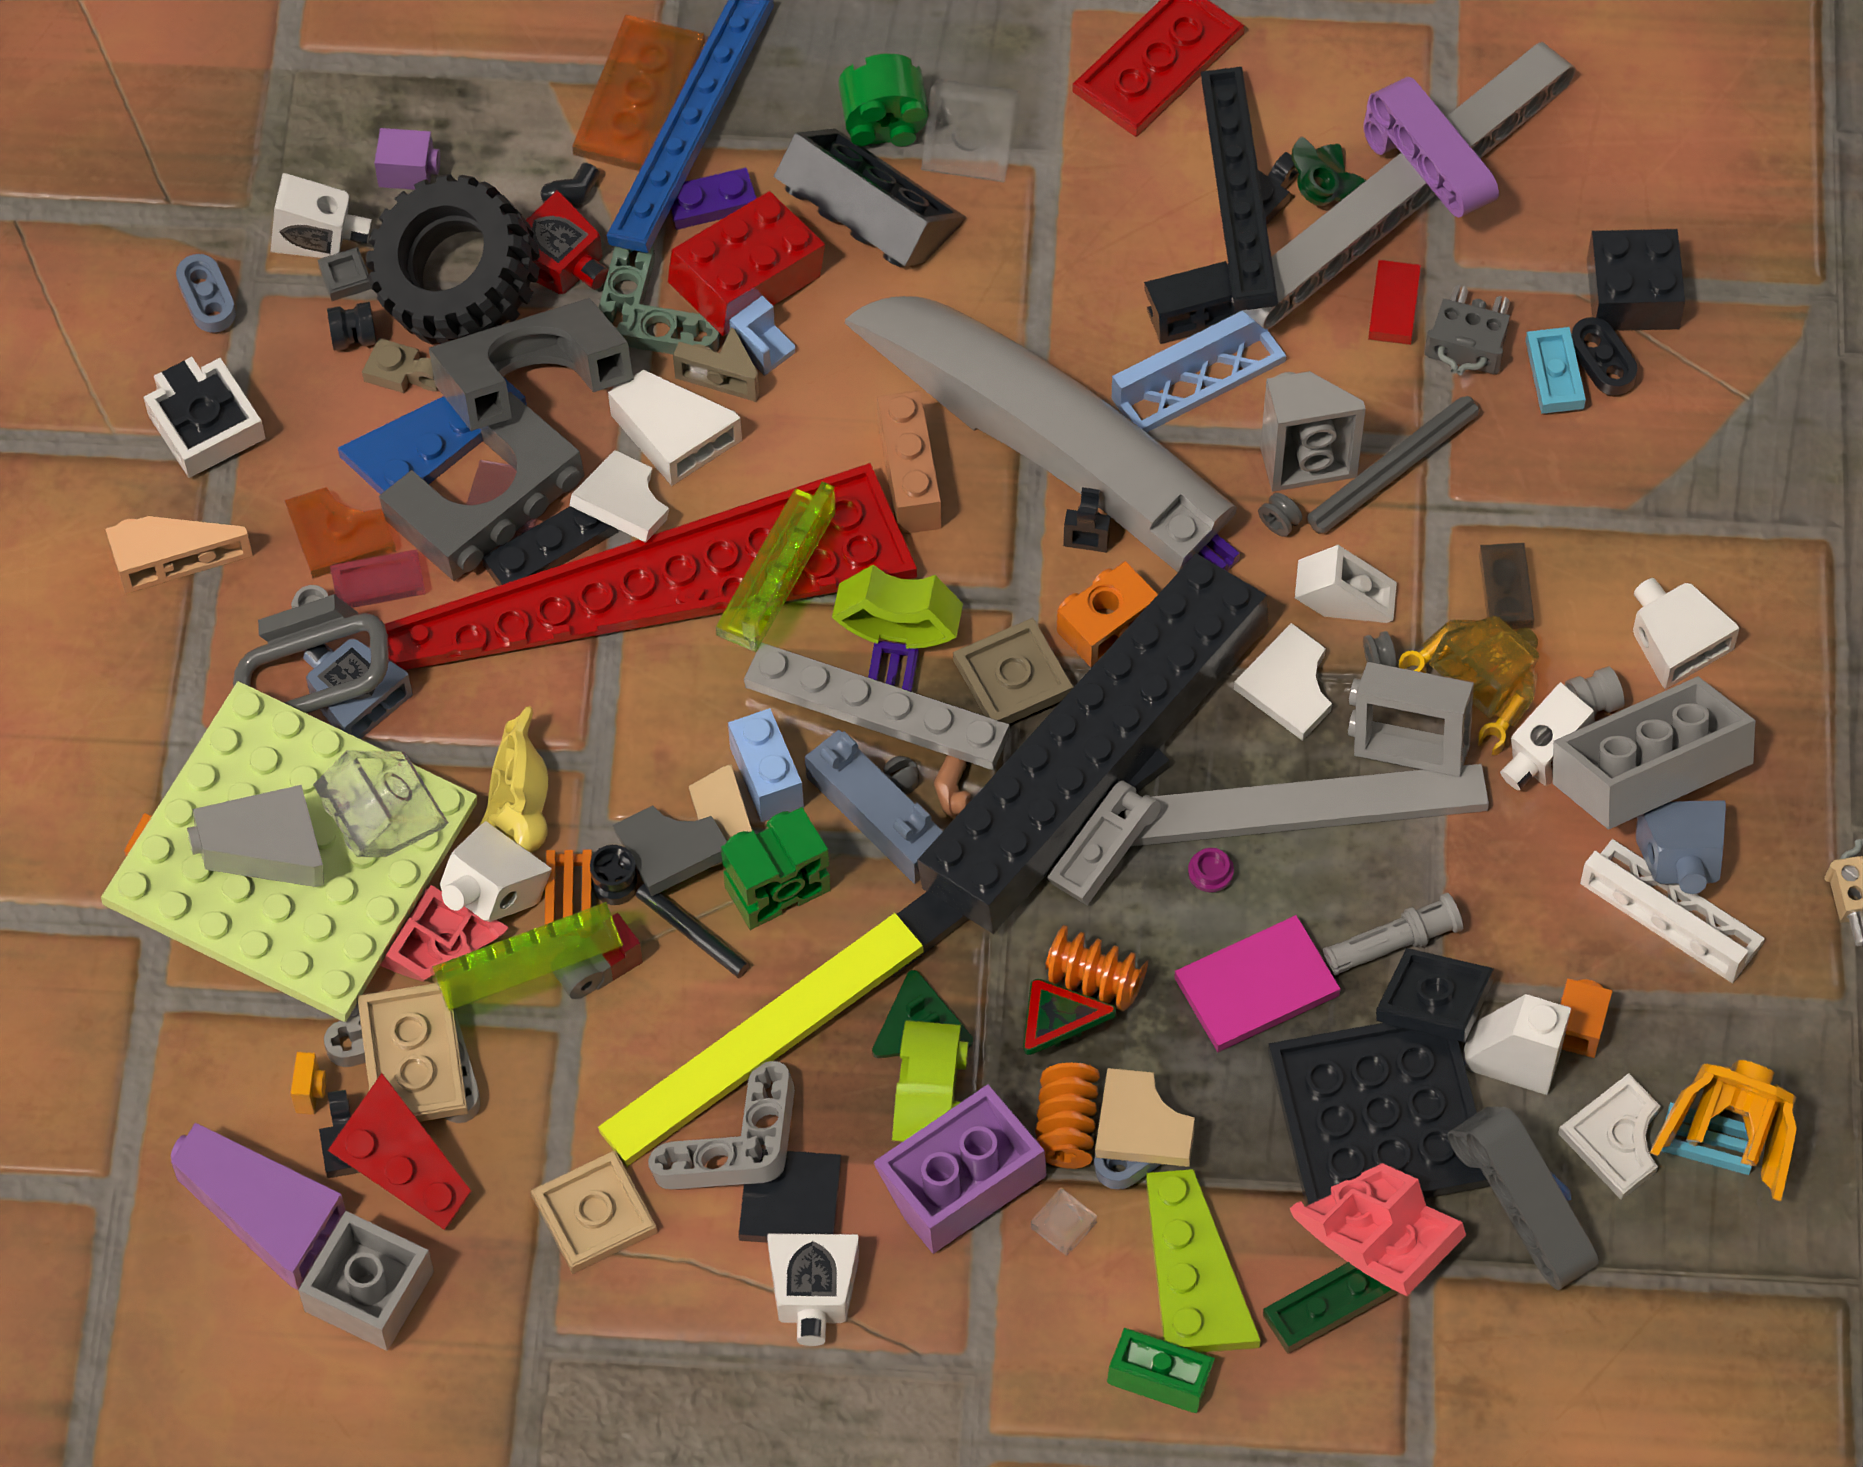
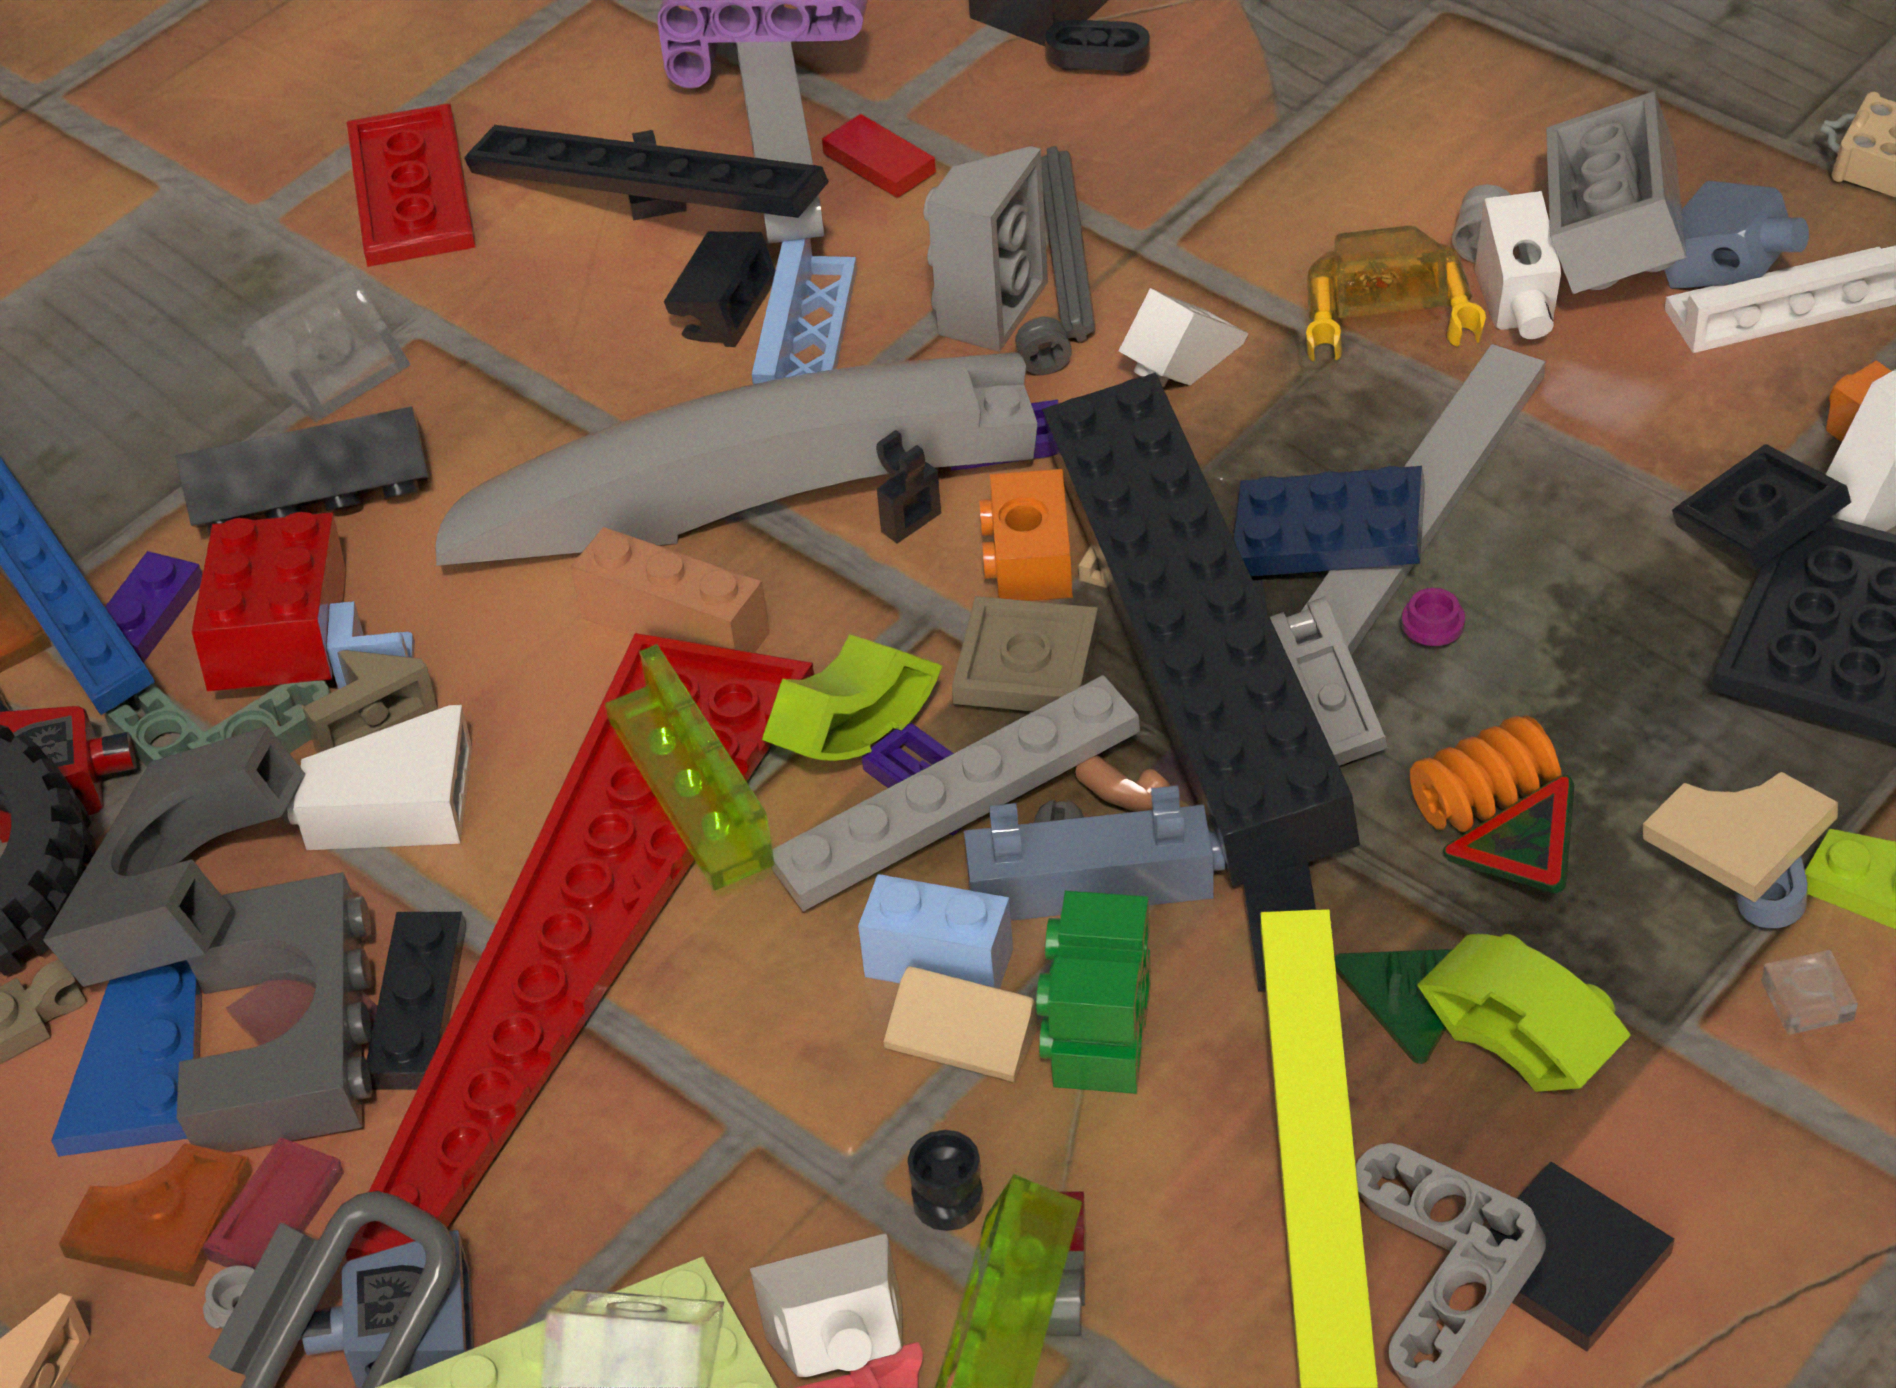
camera: 50 degrees left, 15 degrees down
light yellow animal [480,706,548,853] -> none
orange tile [544,849,593,939] -> none
white tile [570,450,669,542] -> none
dark grey tile [613,805,727,896] -> none
black bar [636,884,749,978] -> none
white torso [768,1234,859,1346] -> none
green brick [838,53,929,147] -> none
medium lavender slope [874,1085,1046,1254] -> none
orange piece [1035,1062,1100,1169] -> none
dark pink tile [1174,915,1340,1053] -> none
white tile [1234,623,1332,741] -> none
dark green plate [1292,136,1366,206] -> none
light grey pin [1323,893,1463,976] -> none
light grey window [1348,662,1474,777] -> none
dark grey bush [1363,631,1396,667] -> none
dark grey piece [1424,285,1510,375] -> none
clear smoke plate [1479,543,1535,631] -> none
medium azure plate [1525,327,1586,414] -> none
white torso [1633,578,1739,690] -> none
none -> dark blue plate [1234,466,1425,576]

